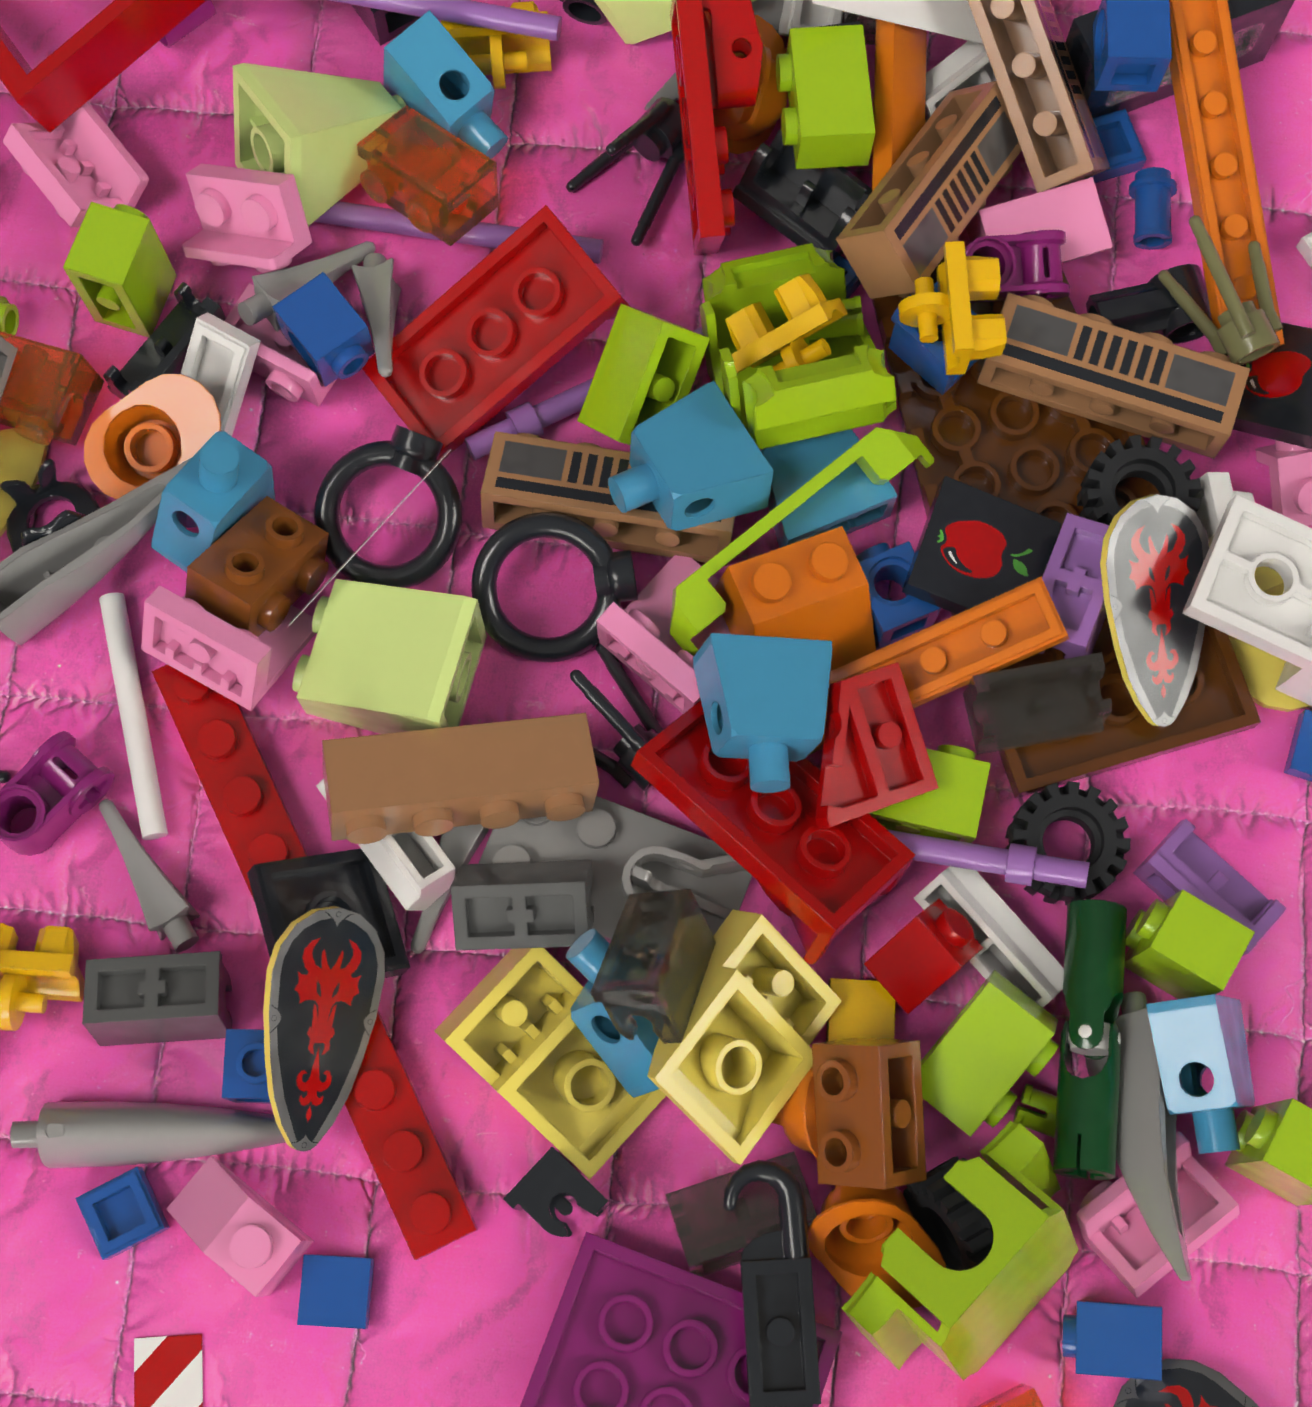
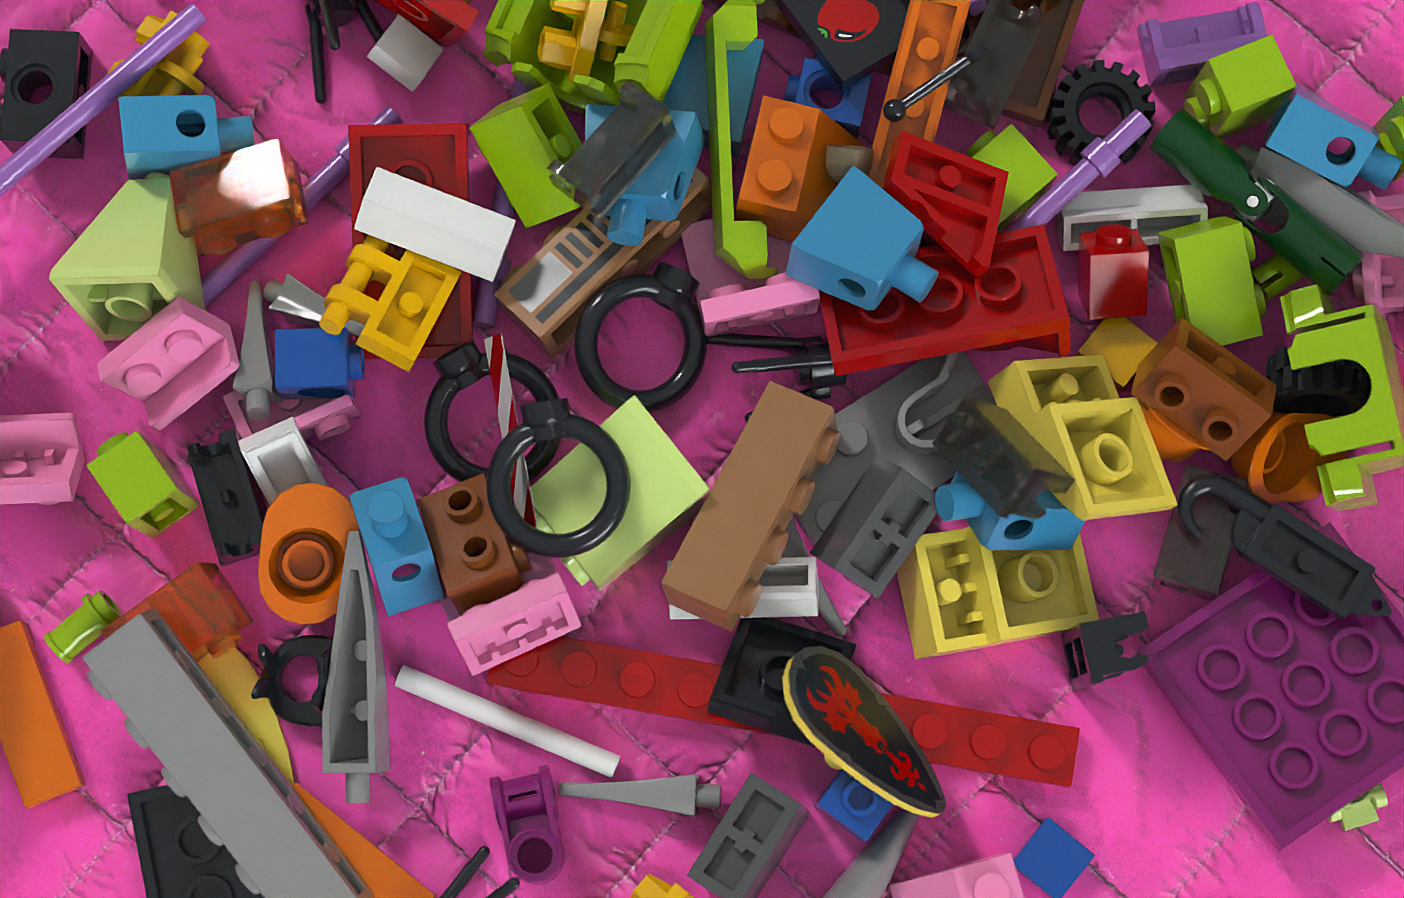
camera: 55 degrees left, 5 degrees up
none -> yellow plate [319,235,461,372]
none -> white piece [354,167,516,282]
none -> white tile [367,14,444,92]
none -> black piece [486,398,631,558]
none -> clear smoke hinge [547,80,677,220]
none -> dark tan hinge [825,145,873,184]
none -> black hinge [883,42,991,122]

